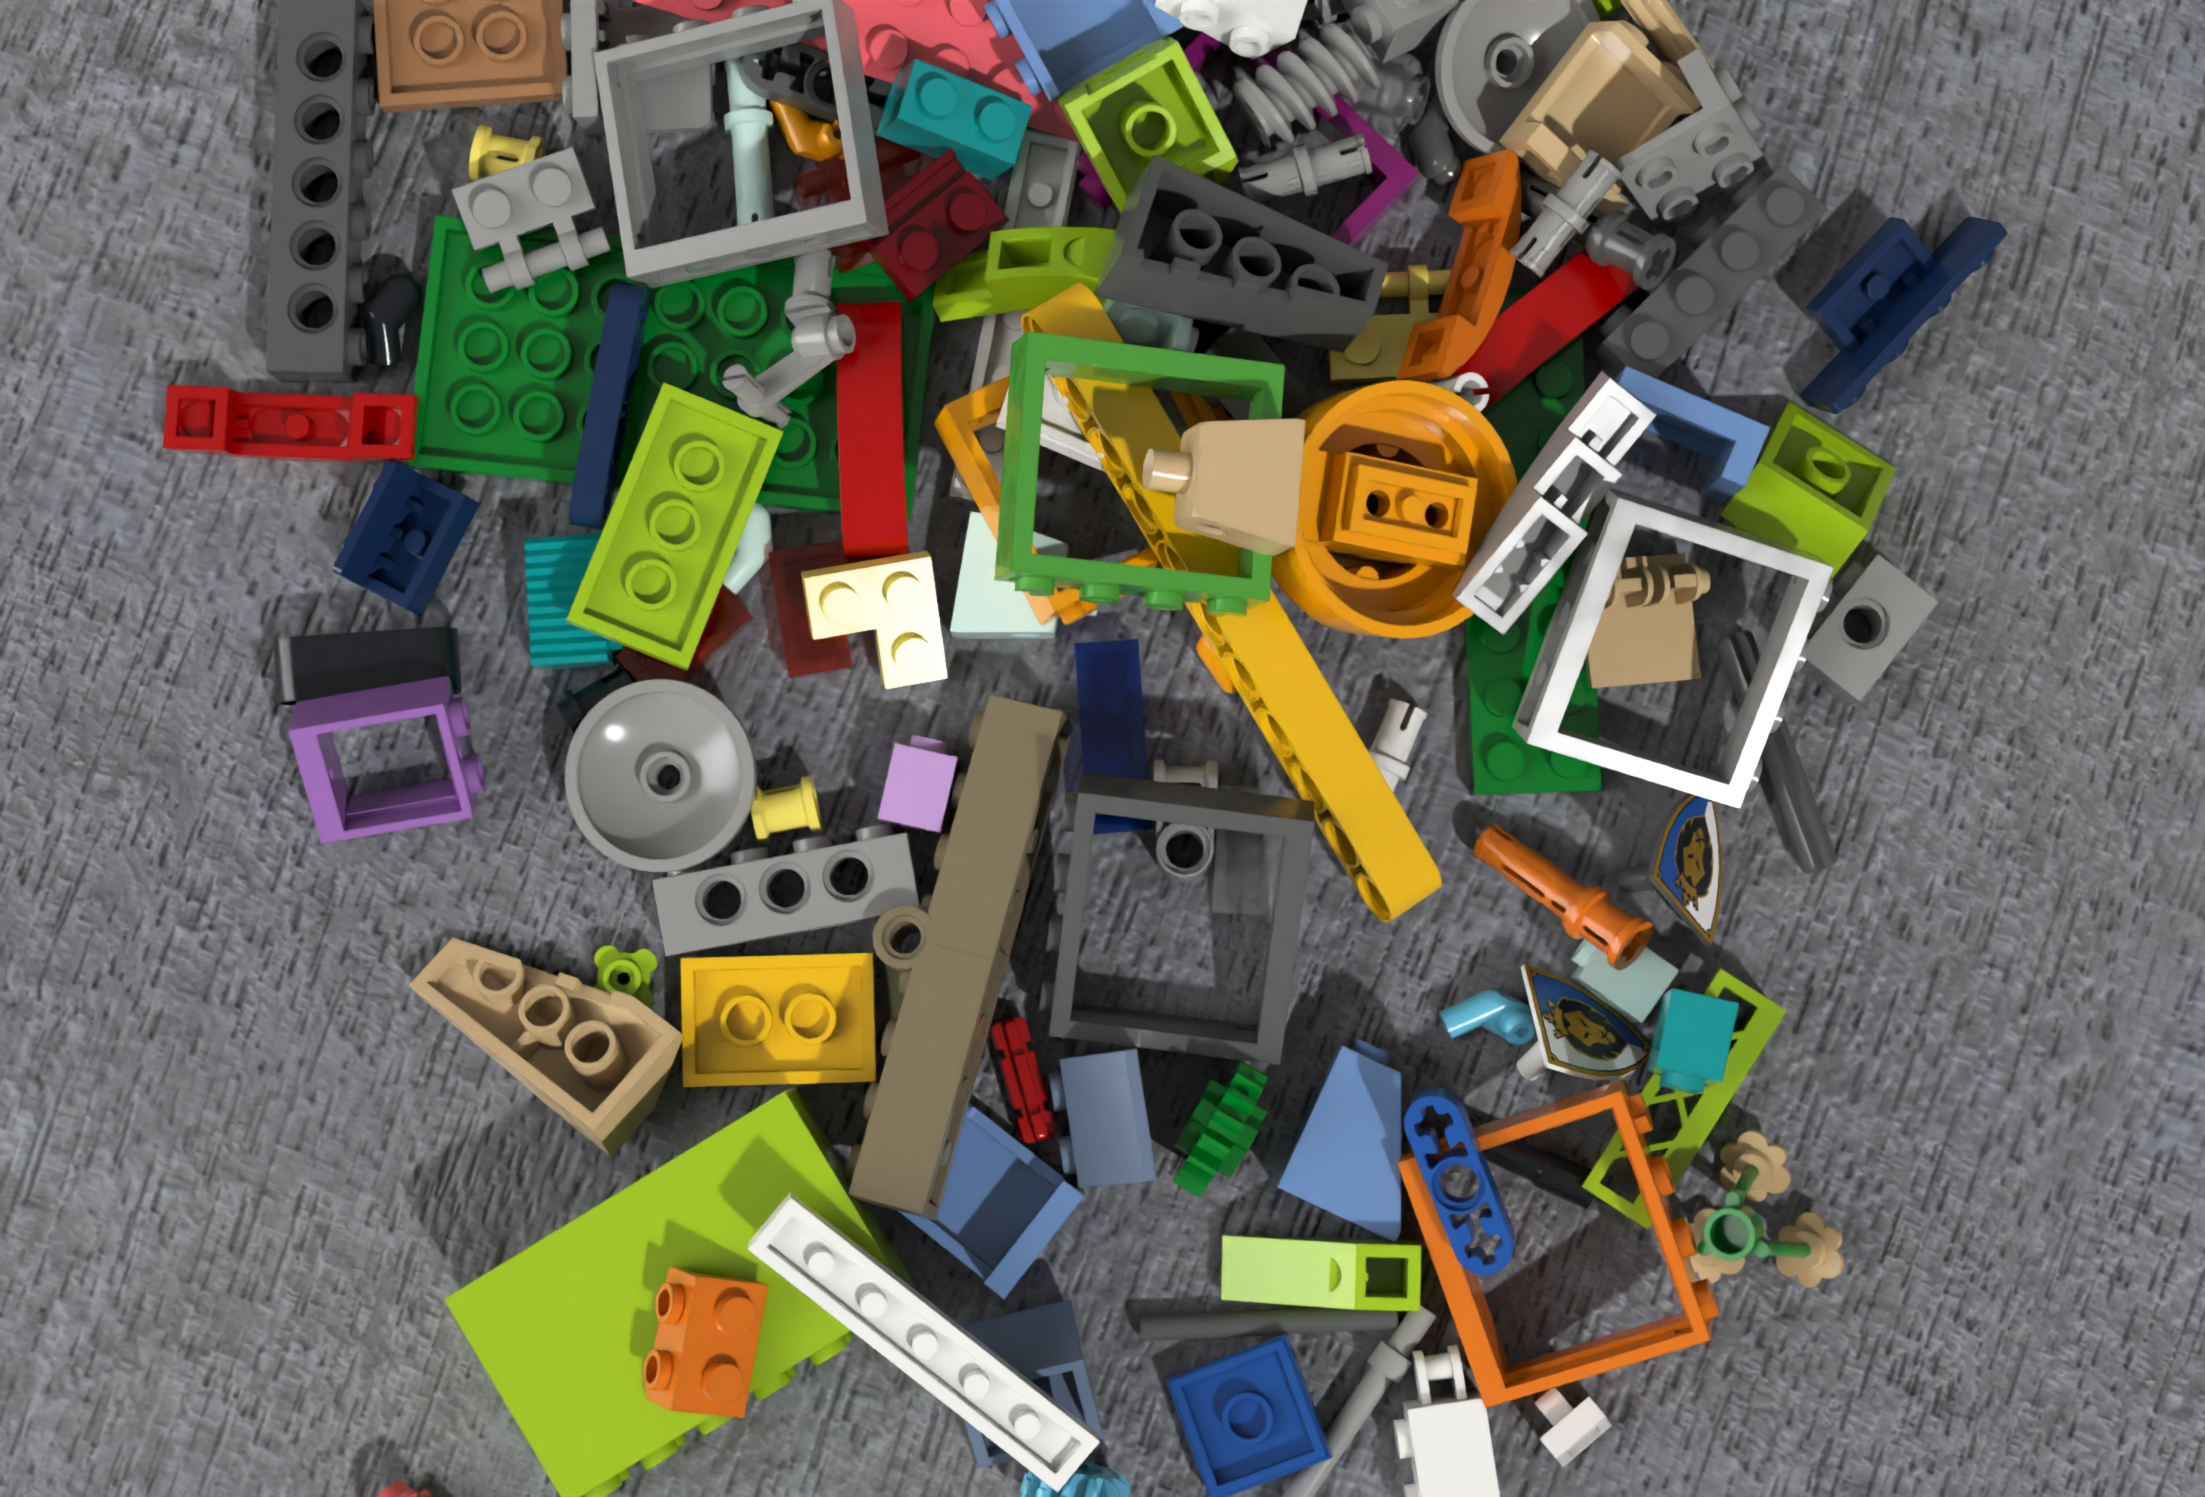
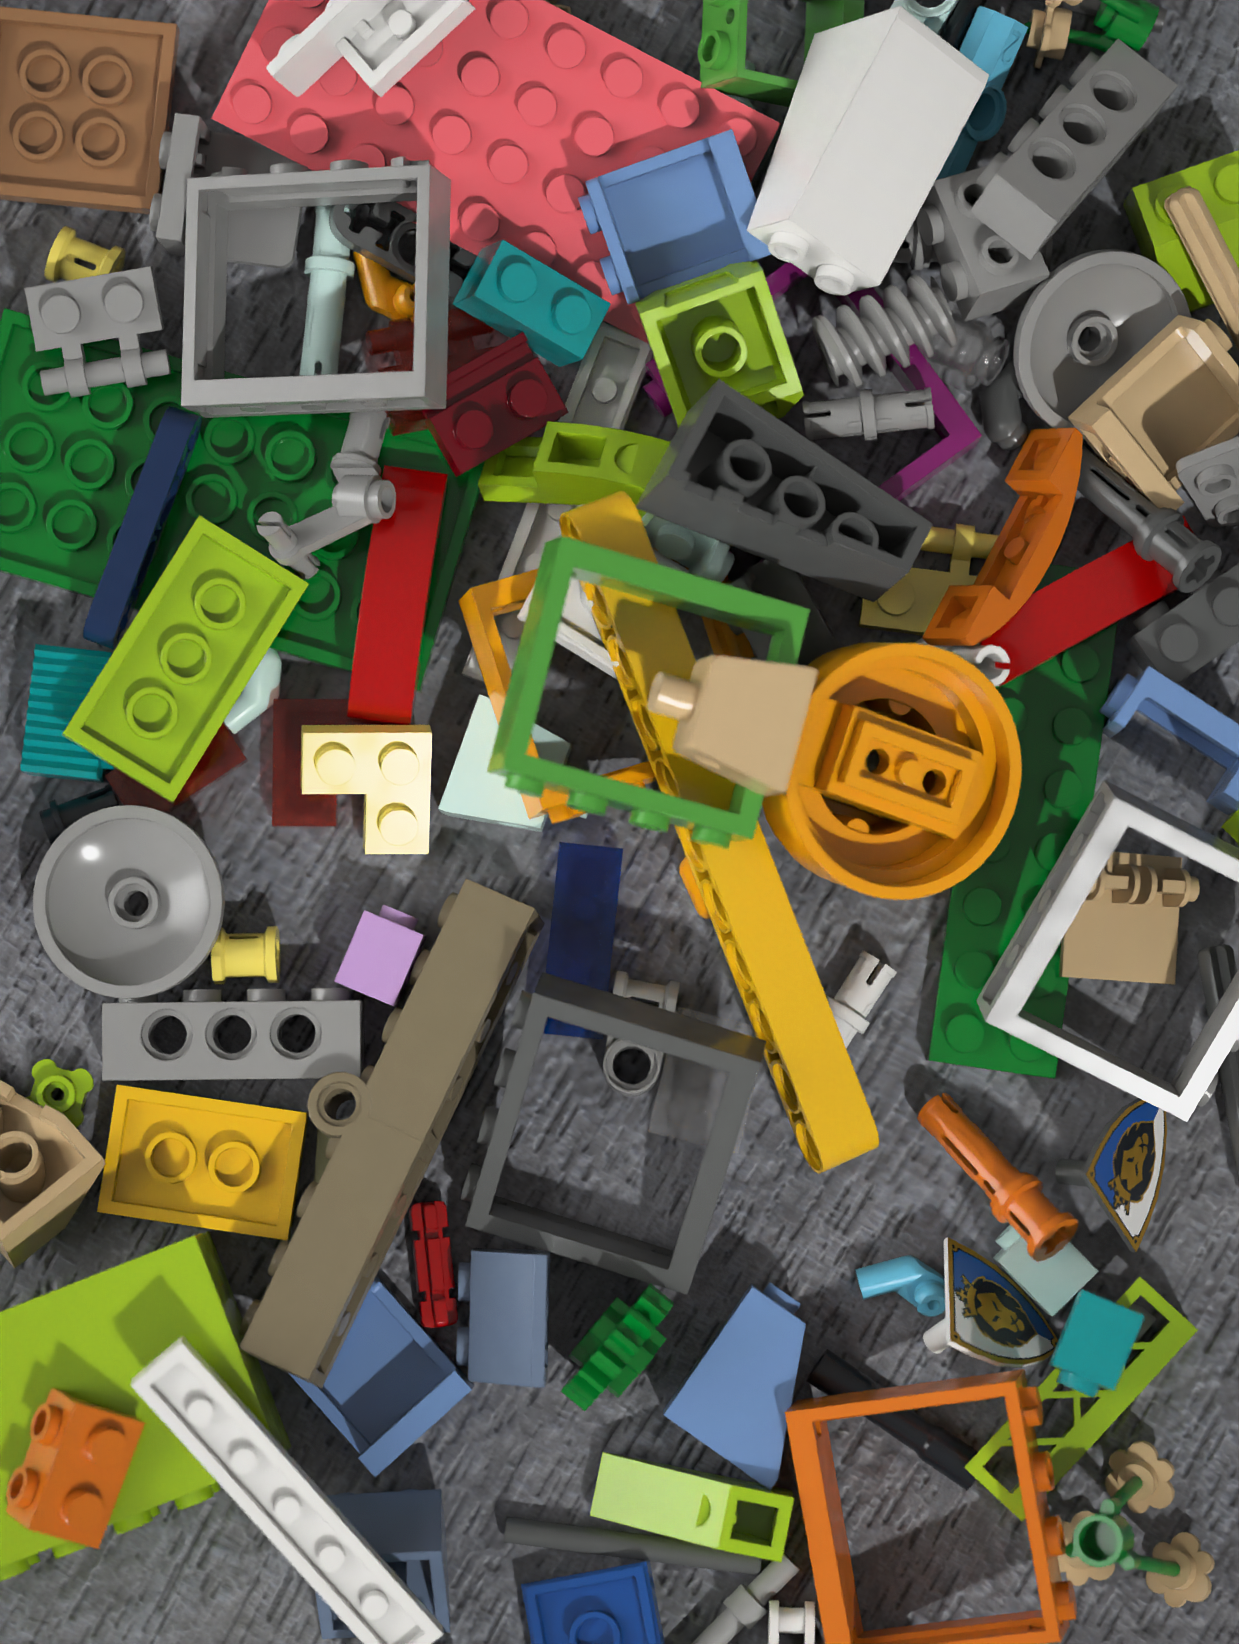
camera: 15 degrees right, 0 degrees up
blue beam [1404,1088,1516,1275] -> none
light grey slope [1452,371,1657,635] -> none
light grey pin [1509,149,1623,278] -> none

